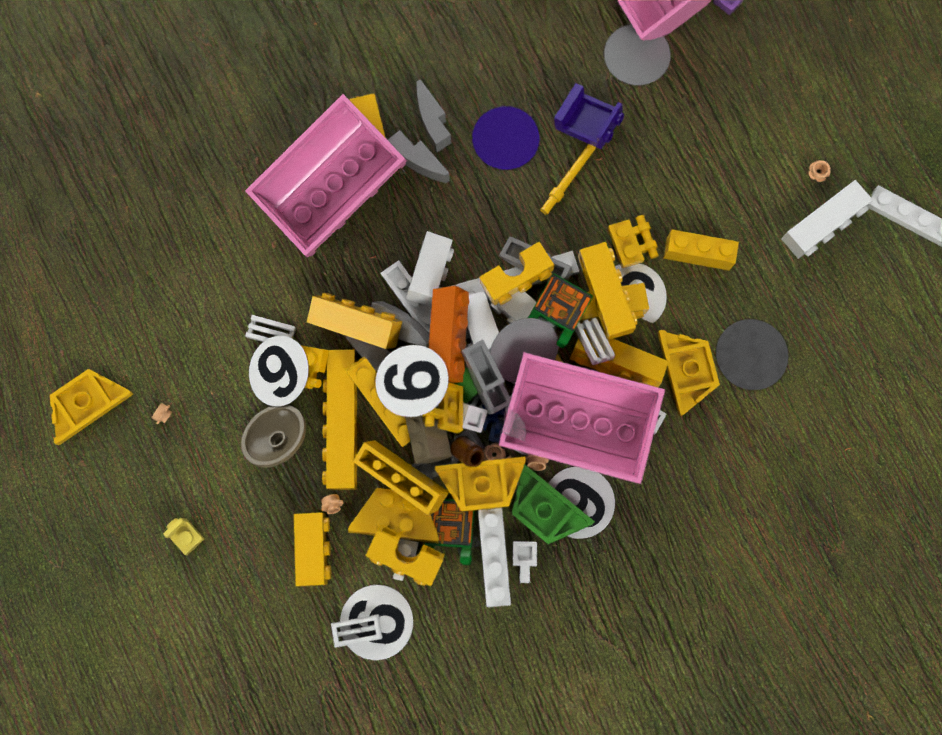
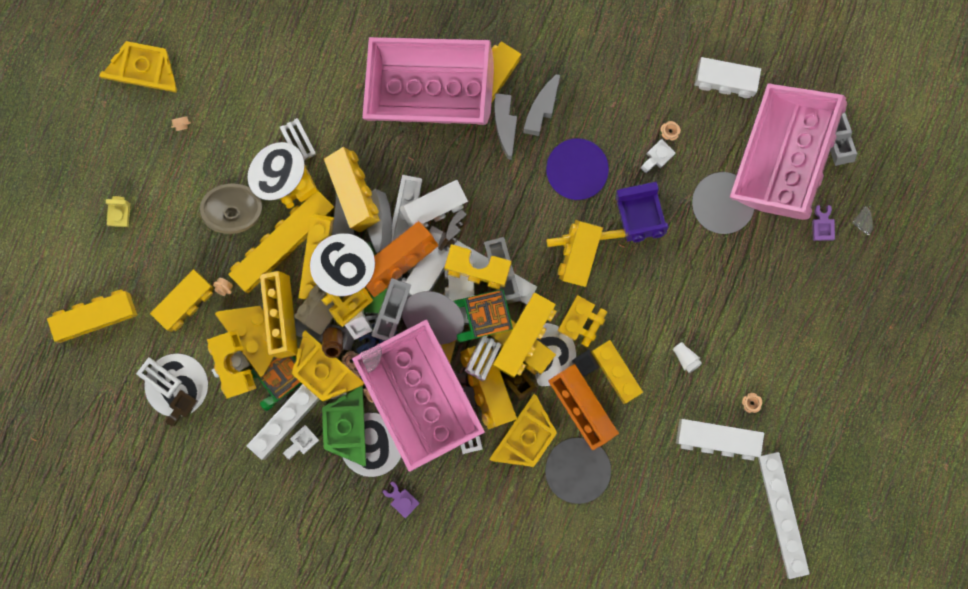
camera: 45 degrees right, 5 degrees up
none -> yellow brick [47,289,137,343]
none -> dark brown plate [165,389,199,427]
none -> medium lavender plate [383,482,420,518]
none -> dark brown slope [438,209,467,251]
none -> dark brown slope [501,371,538,401]
none -> orange brick [548,364,619,451]
none -> yellow brick [558,220,603,287]
none -> black tile [571,350,600,377]
none -> white plate [641,139,676,173]
none -> light nougat plate [661,121,681,141]
none -> white cone [673,342,702,373]

